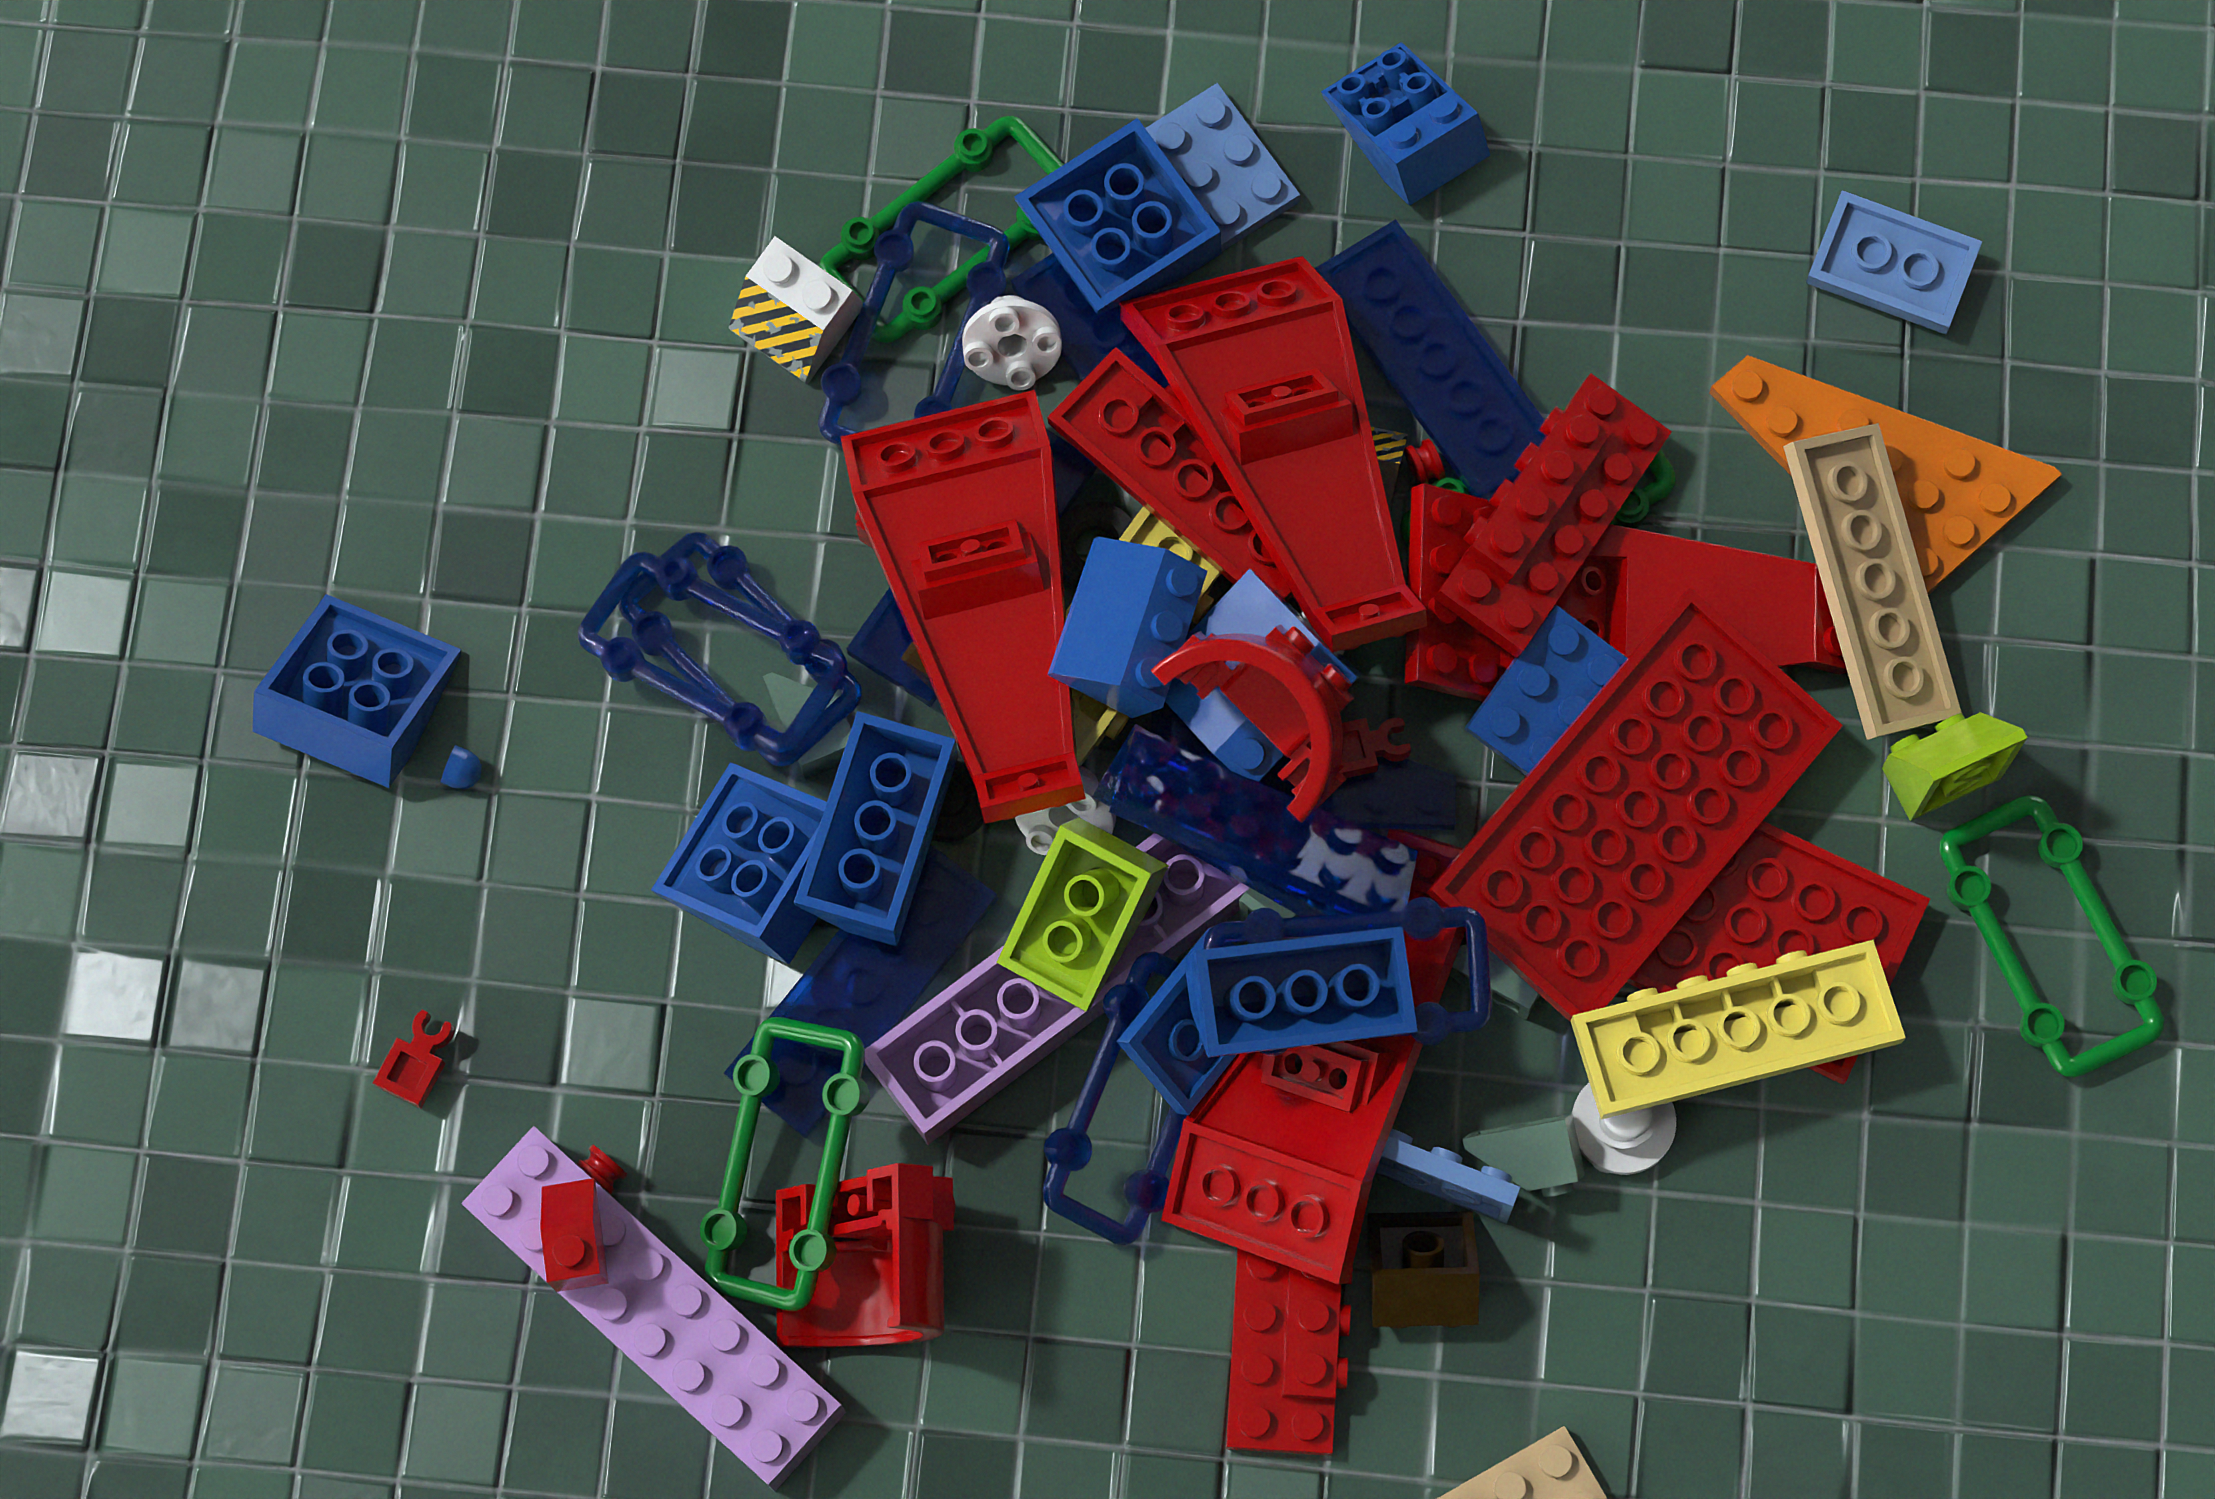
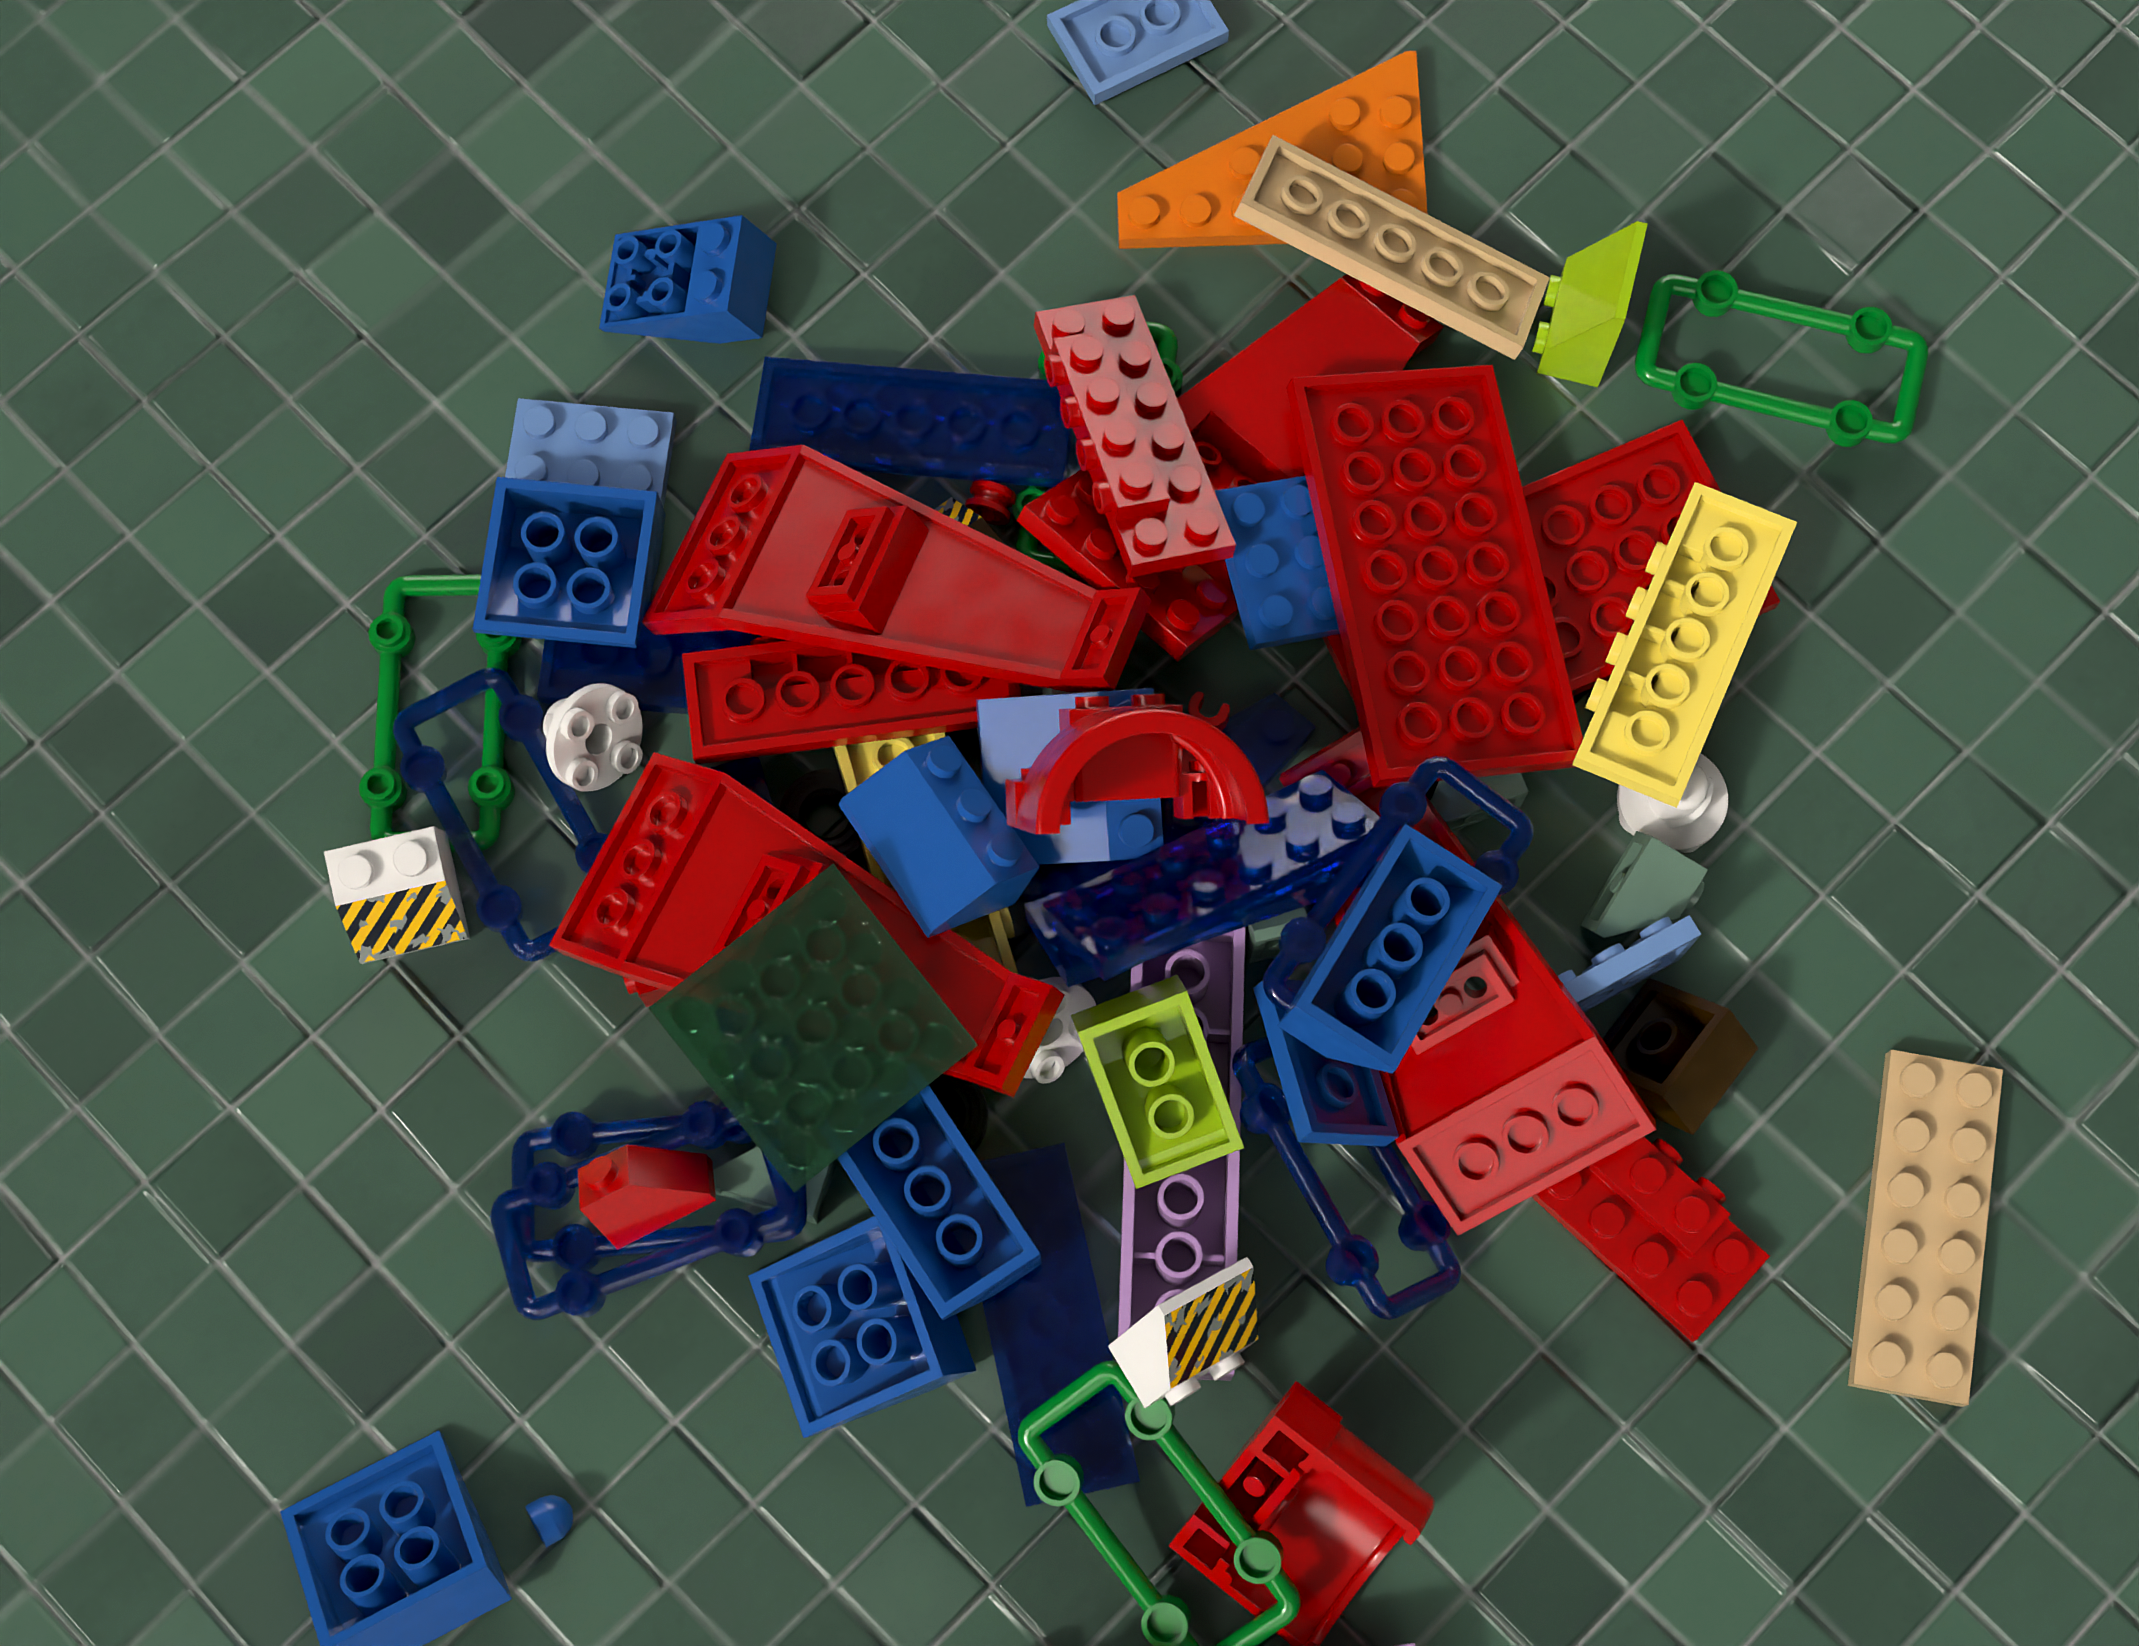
camera: 55 degrees left, 0 degrees up
none -> red slope [578,1145,716,1250]
none -> clear green plate [649,864,978,1192]
none -> slope [1108,1257,1258,1408]

